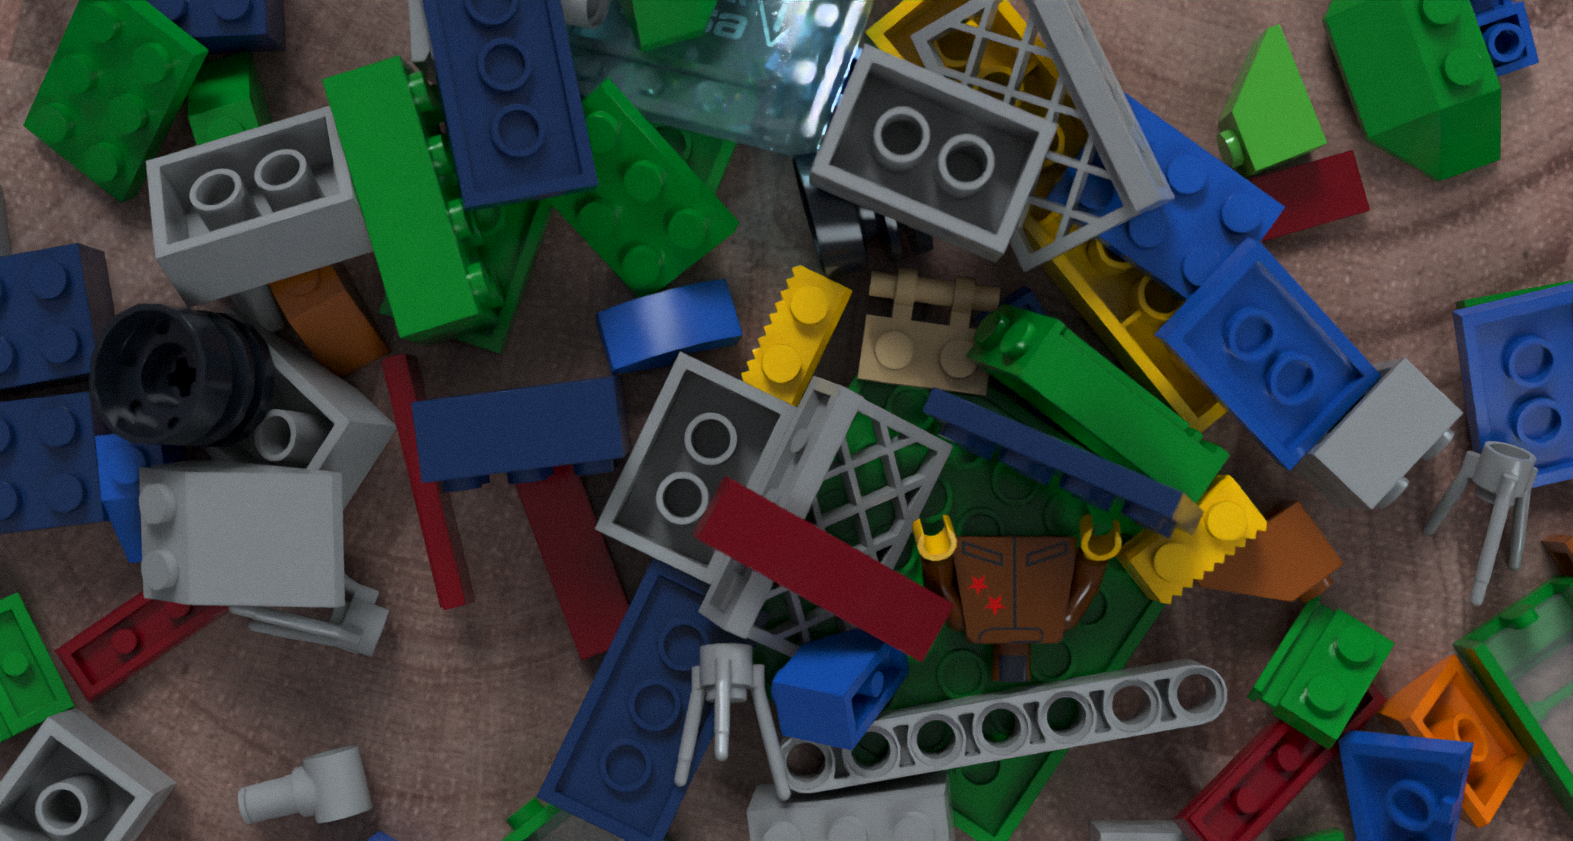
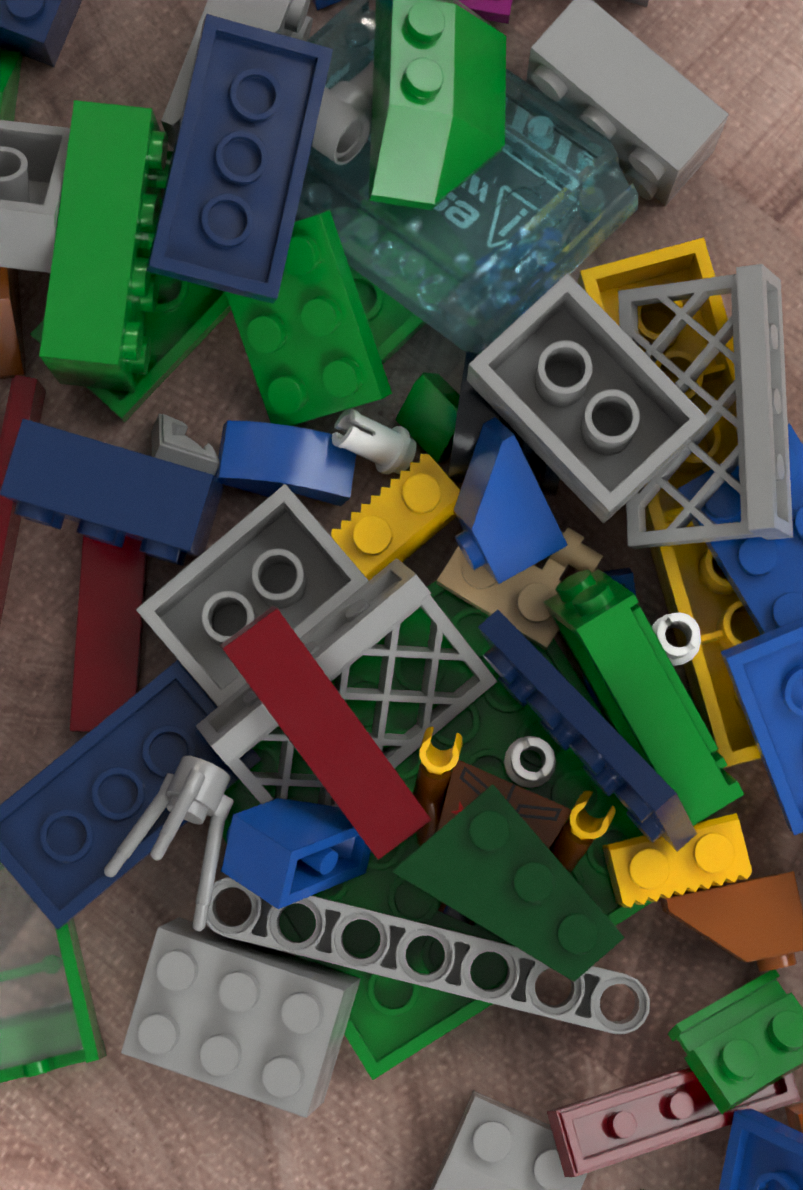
camera: 25 degrees right, 5 degrees down
none -> light grey tile [151,414,220,476]
none -> white pin [332,408,416,475]
none -> dark green wing [391,784,625,982]
none -> green slope [395,372,460,463]
none -> blue slope [454,417,568,584]
none -> white pin [504,736,556,788]
none -> white pin [652,612,701,666]

